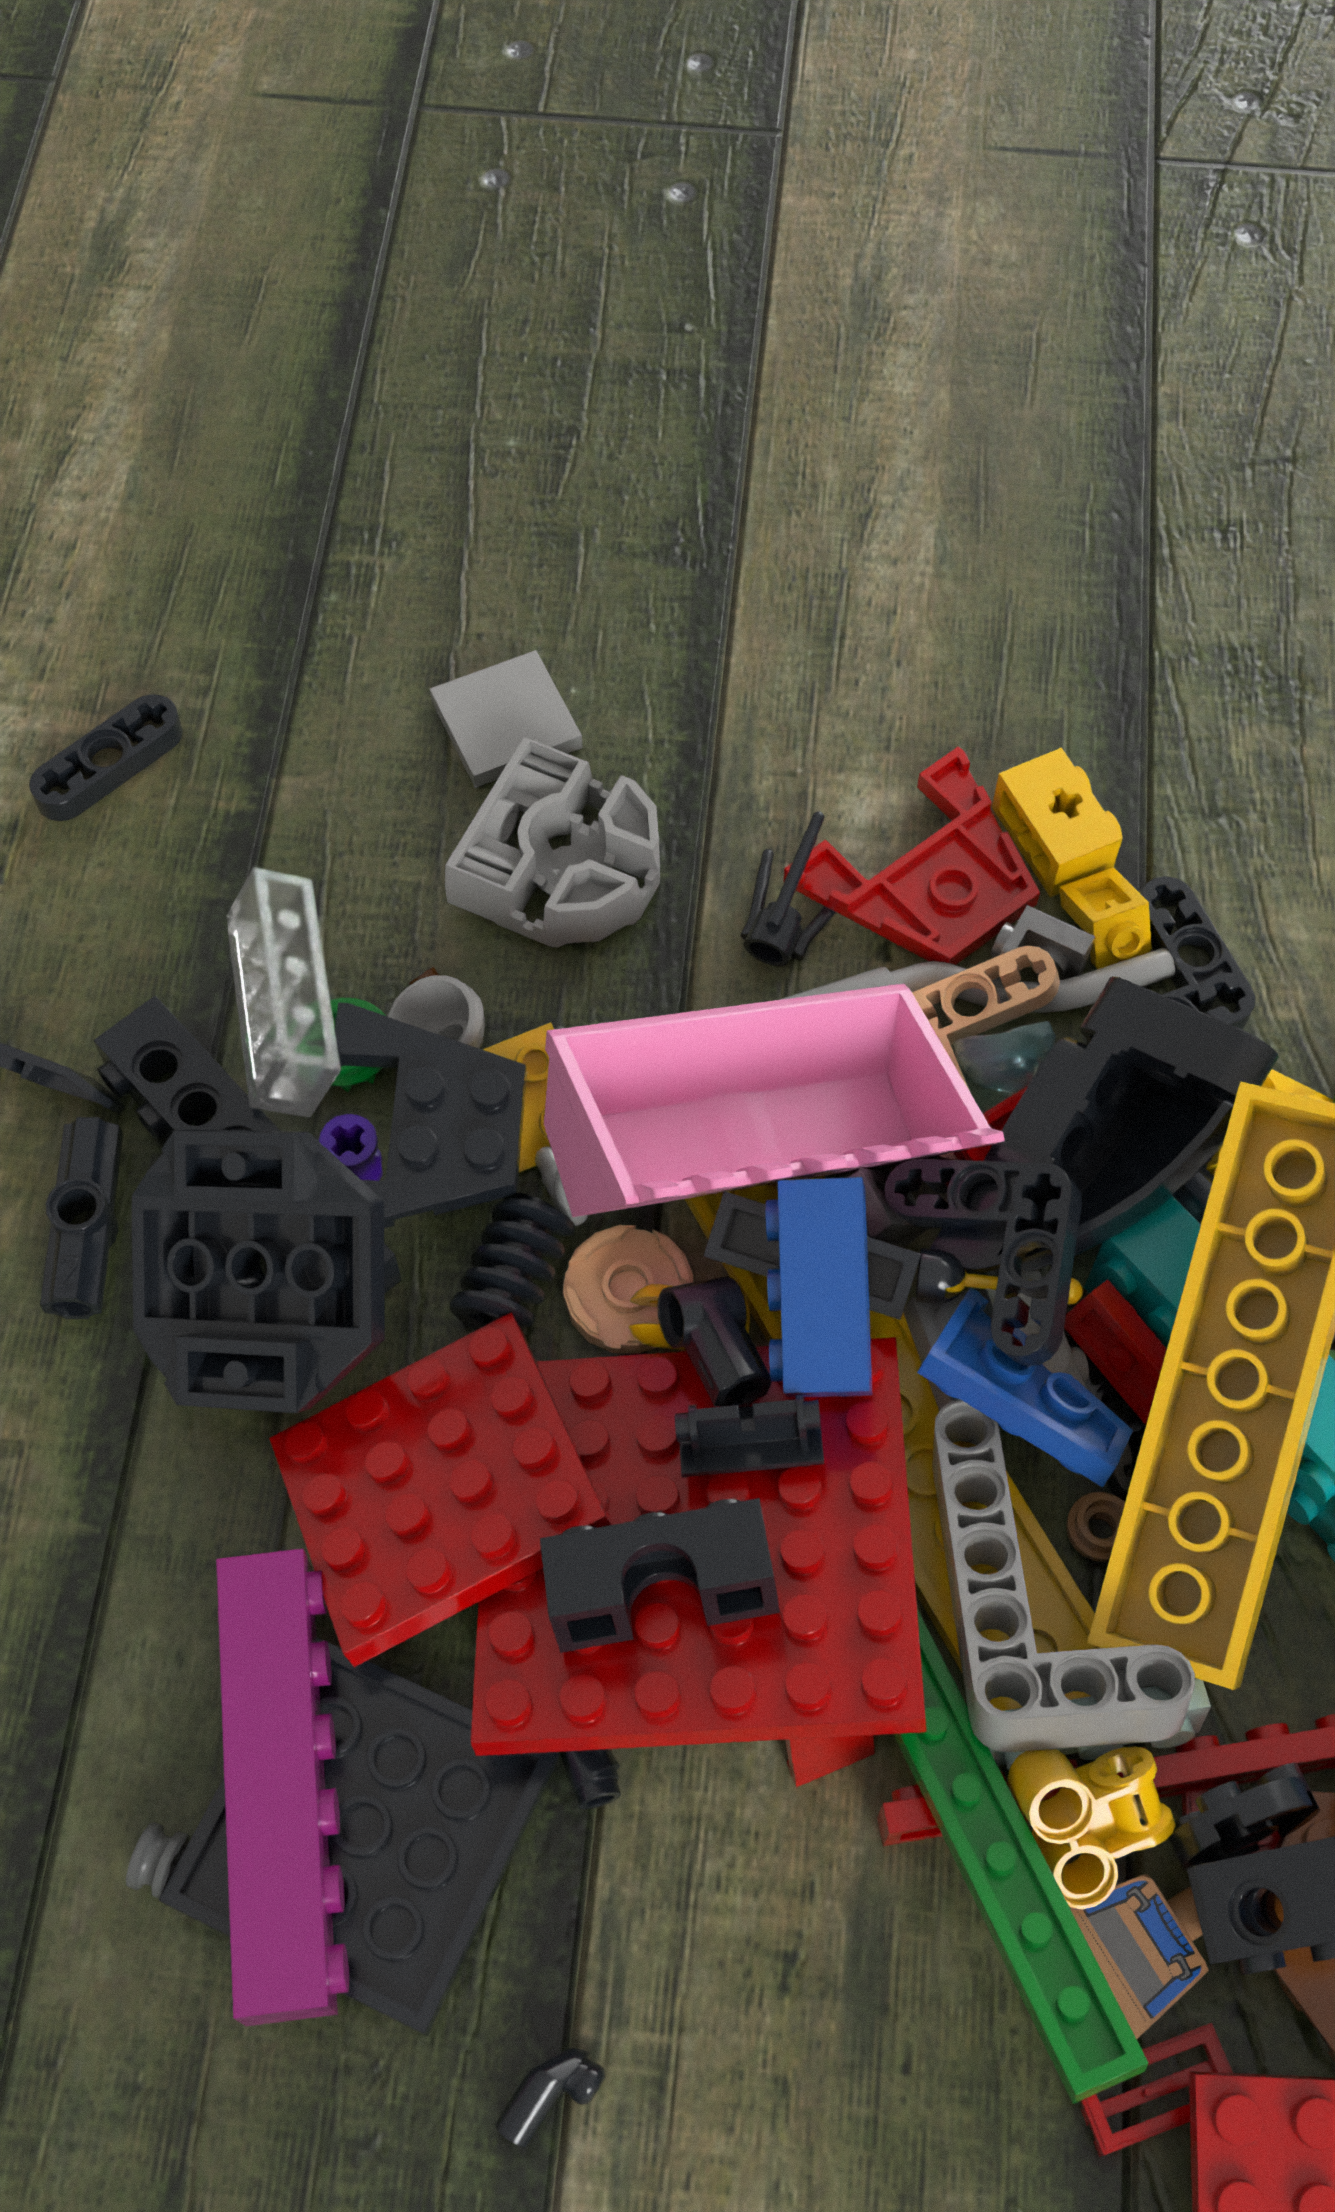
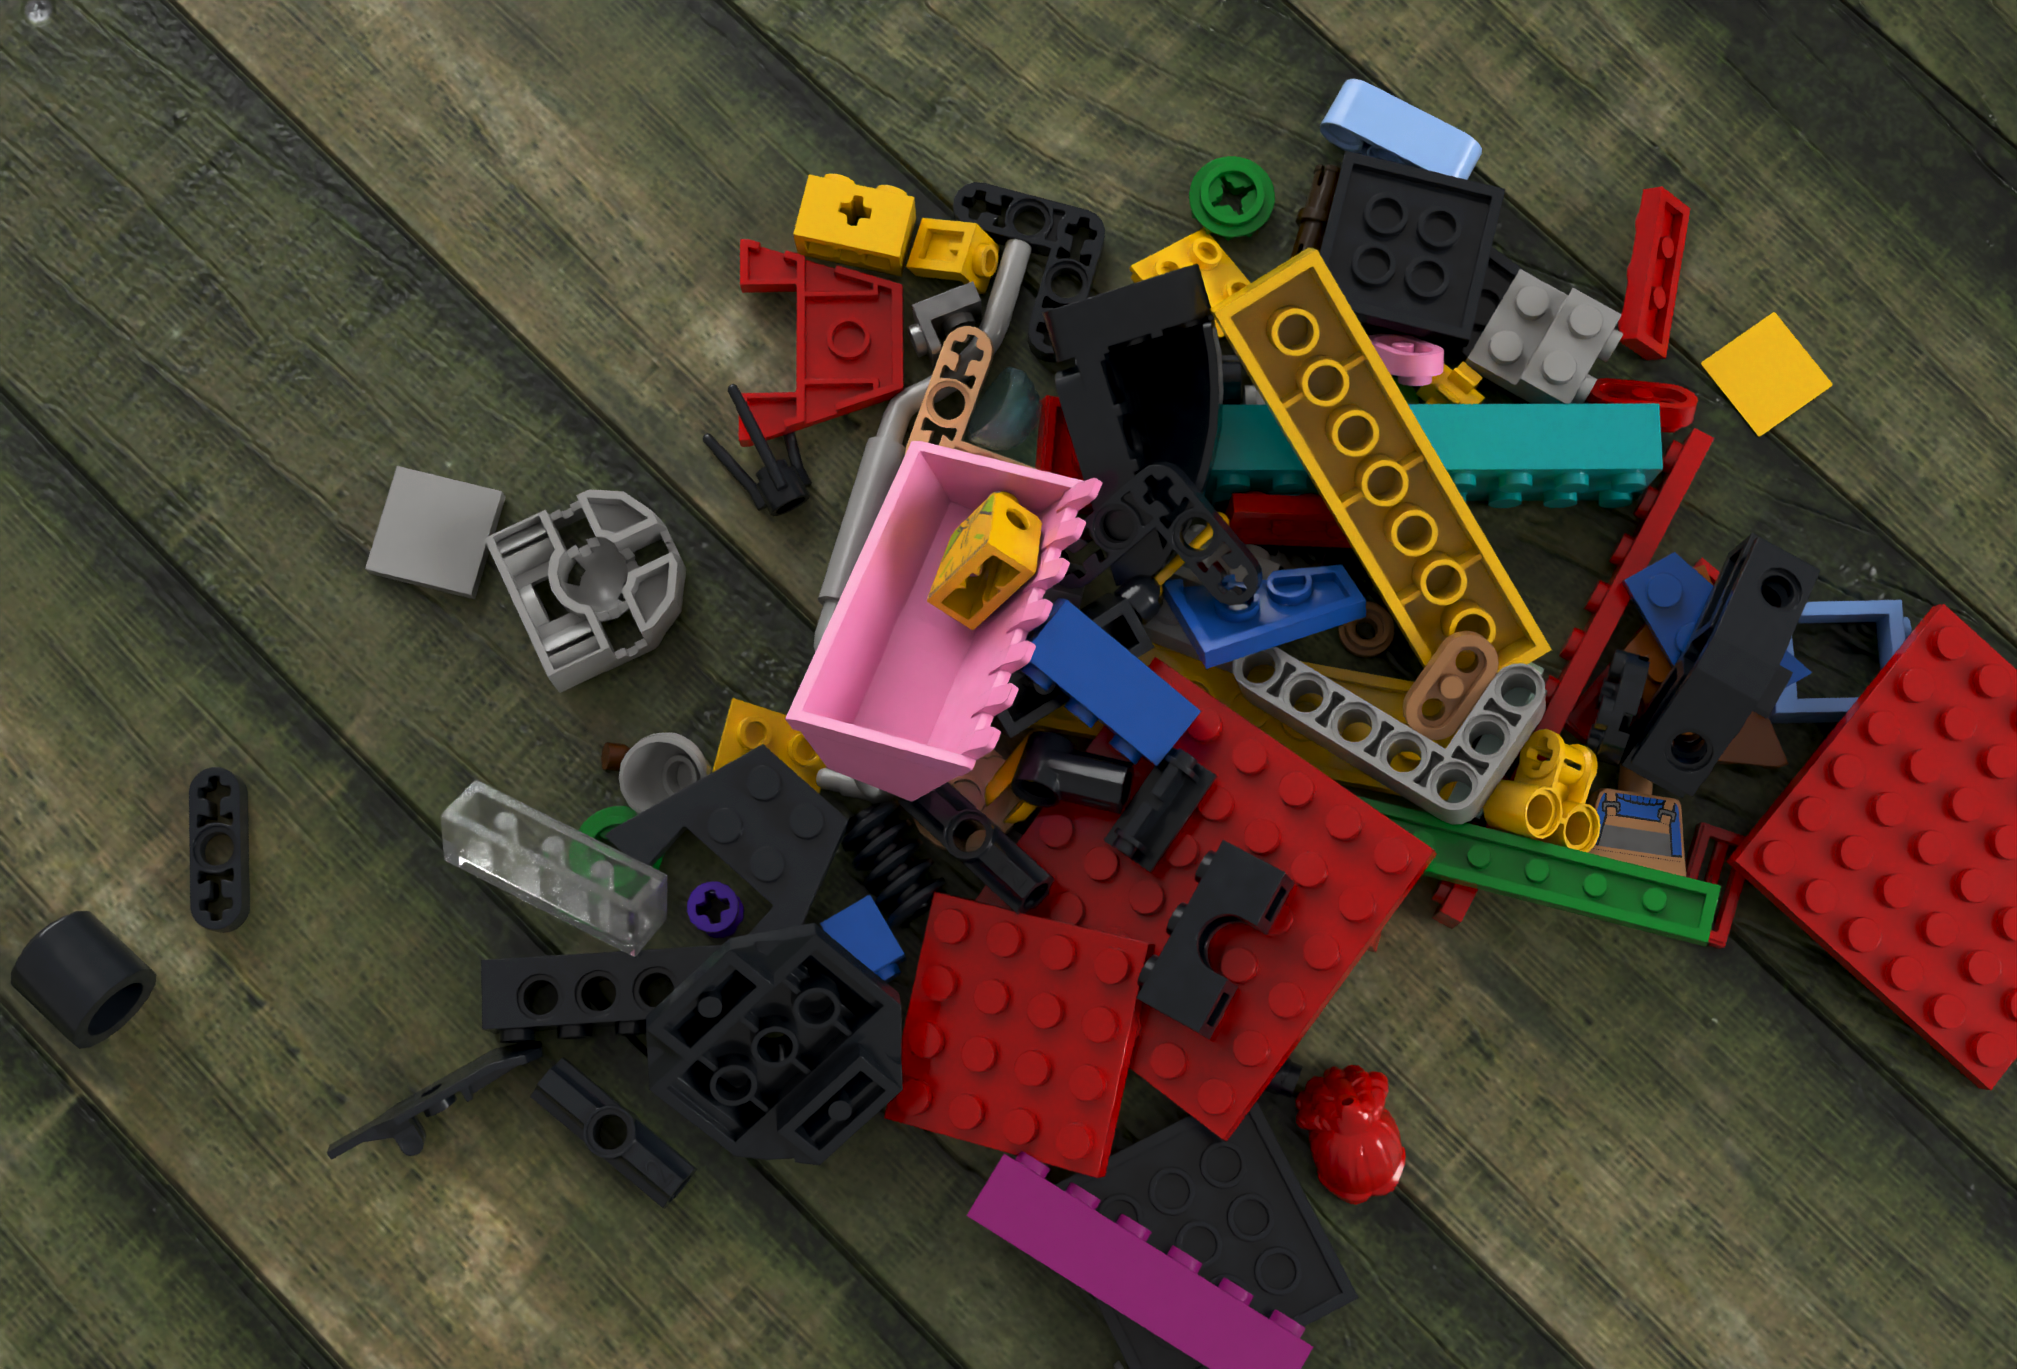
camera: 50 degrees left, 15 degrees up
black arm [495,2048,606,2147] -> none
none -> blue brick [820,895,907,983]
none -> black piece [898,782,1055,915]
none -> yellow torso [927,491,1042,630]
none -> red hair [1295,1065,1406,1205]
none -> medium nougat plate [1403,631,1499,740]

